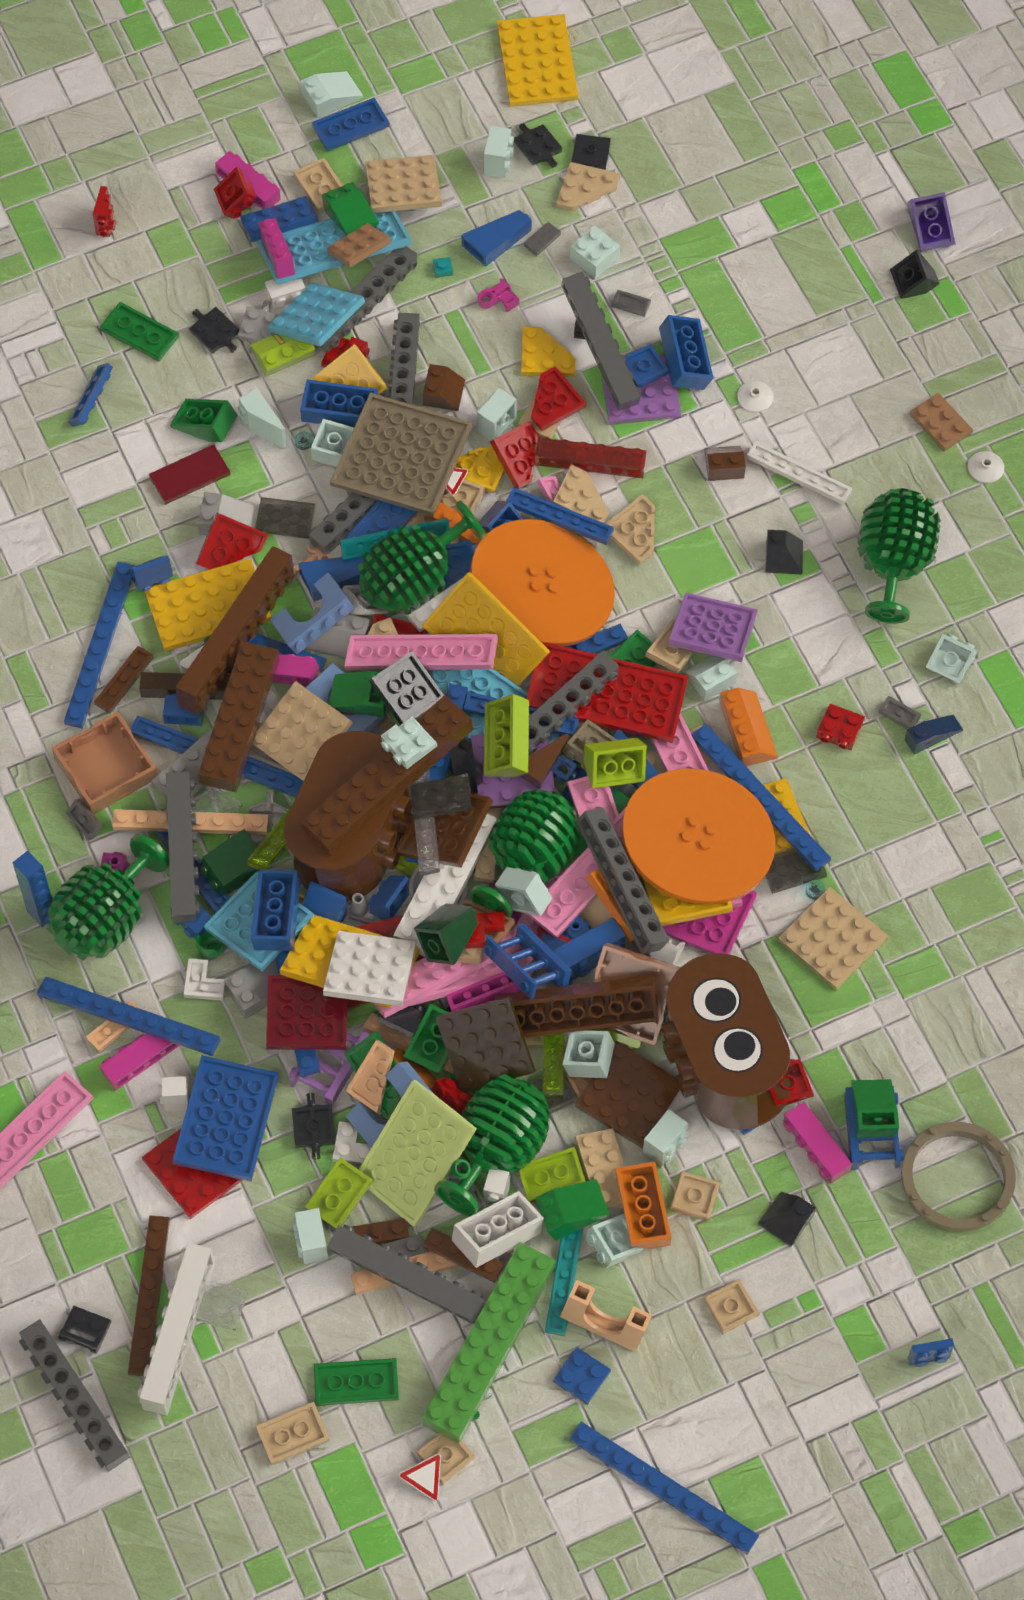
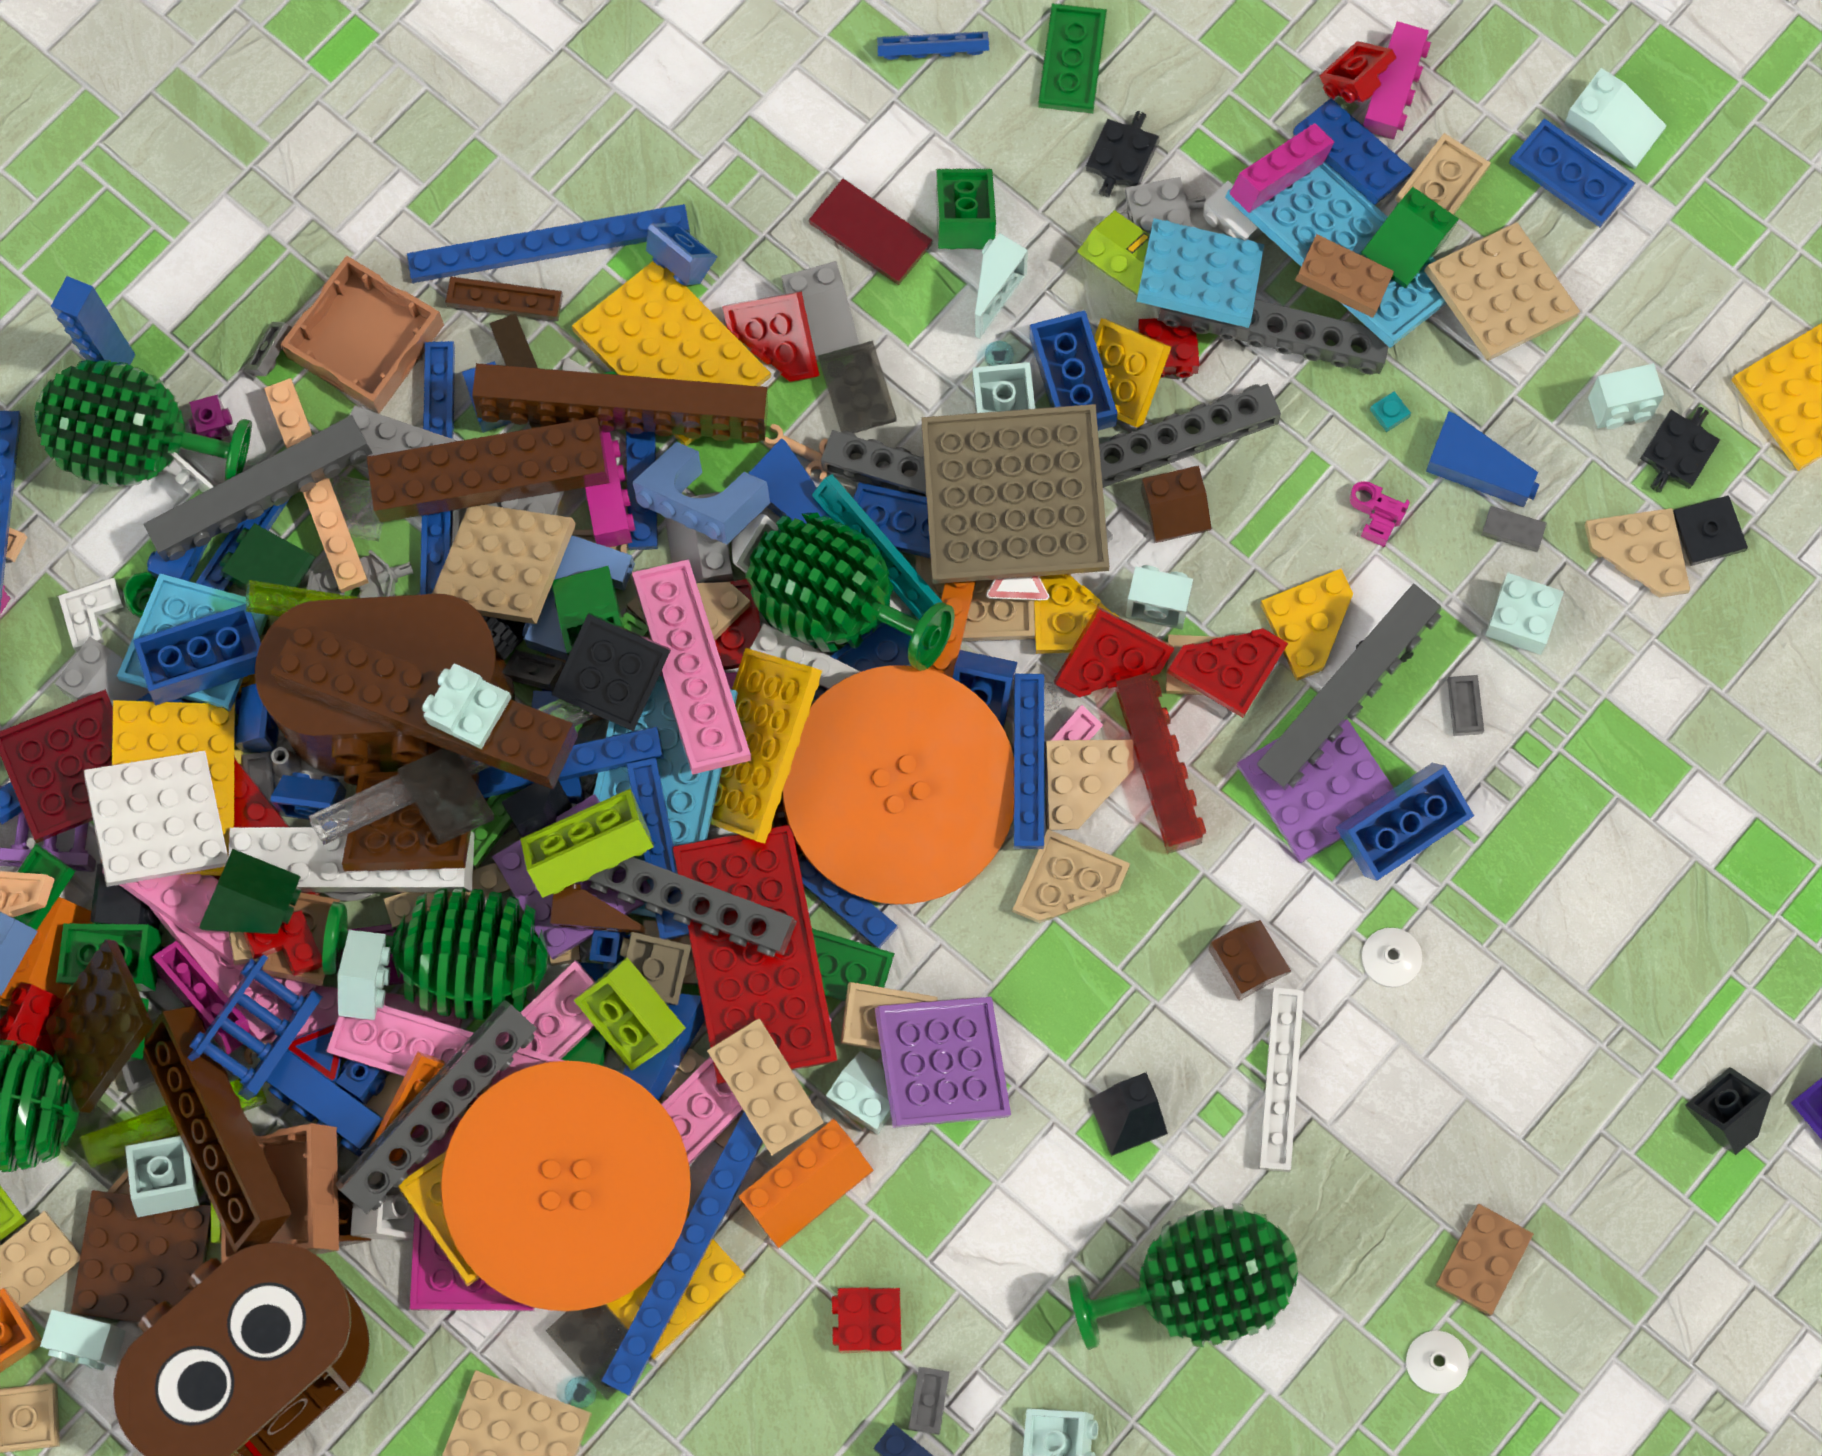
camera: 70 degrees right, 10 degrees up
blue plate [625,344,669,388] -> none
none -> white piece [170,452,214,494]
none -> tan plate [707,1018,824,1156]

